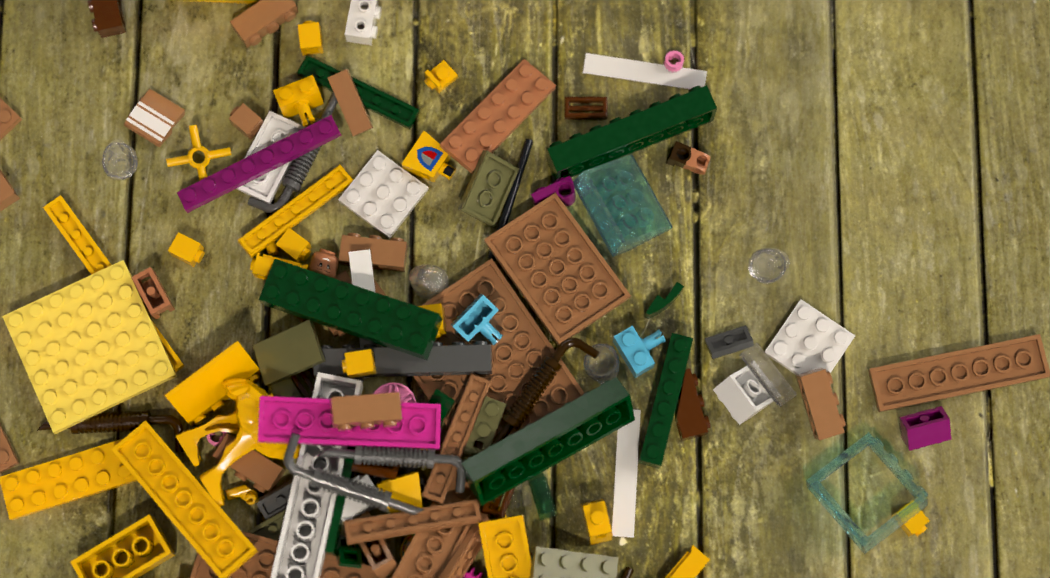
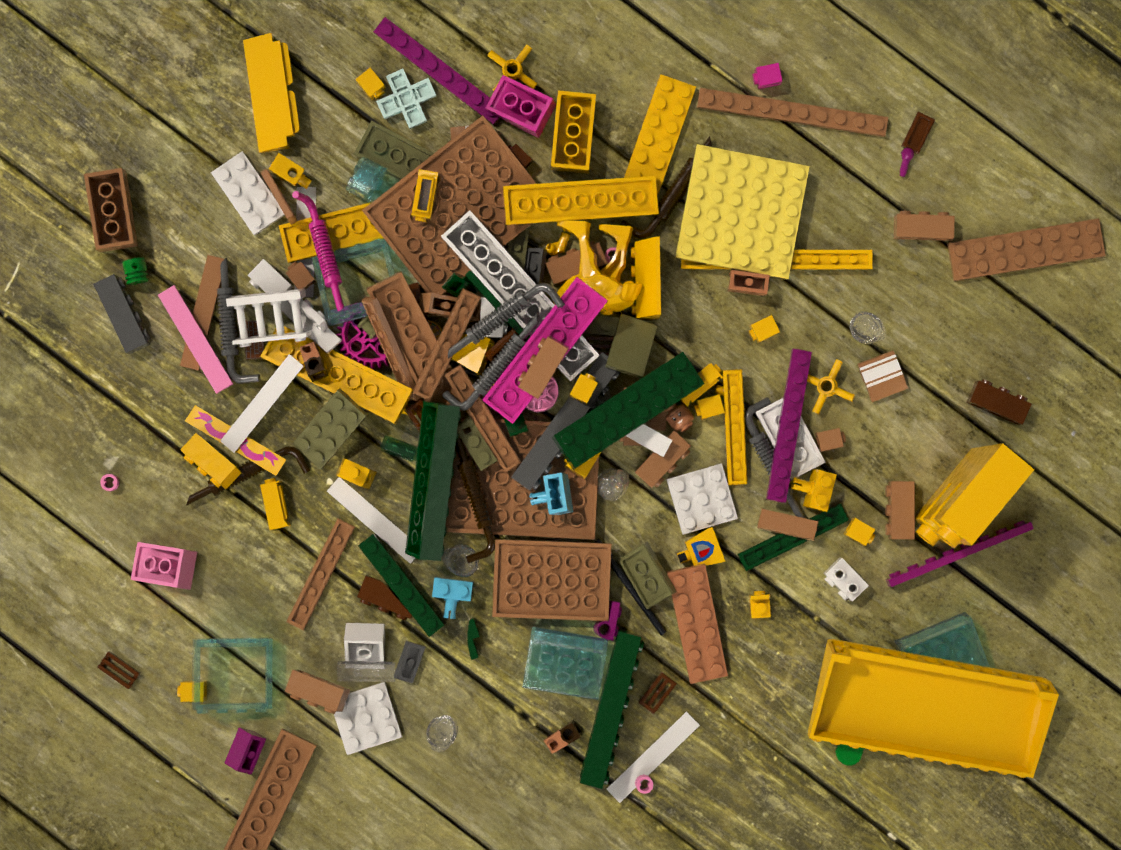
camera: 125 degrees right, 10 degrees up
none -> medium nougat tile [286,518,355,630]

